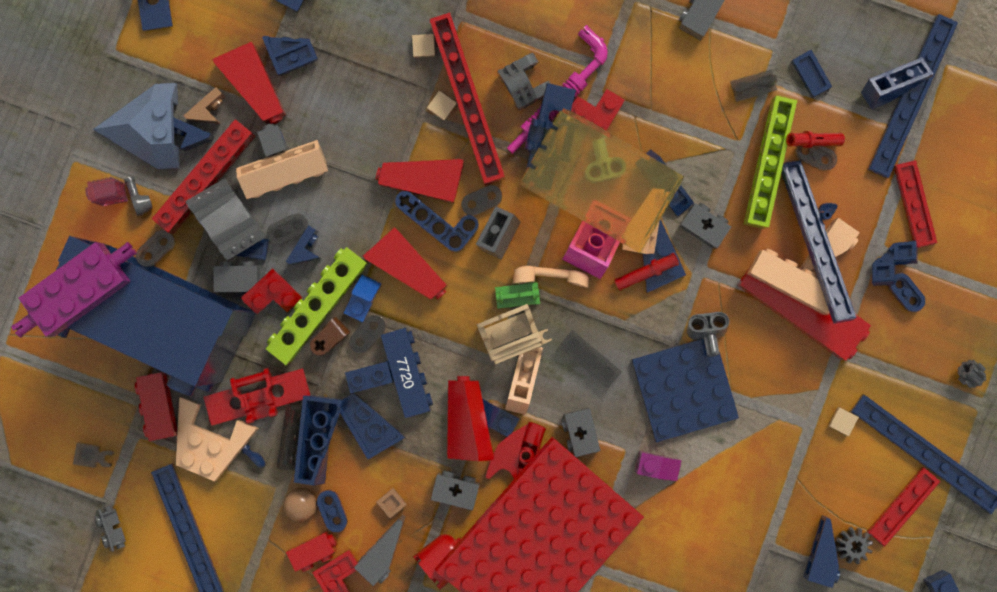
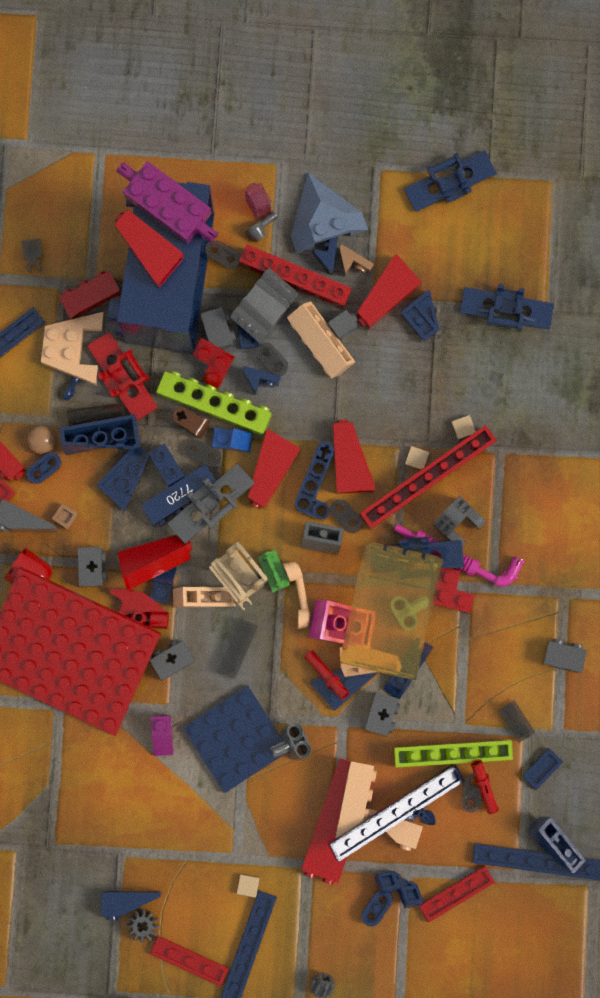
camera: 70 degrees right, 5 degrees down
none -> red slope [115,209,184,288]
none -> dark grey piece [168,464,255,544]

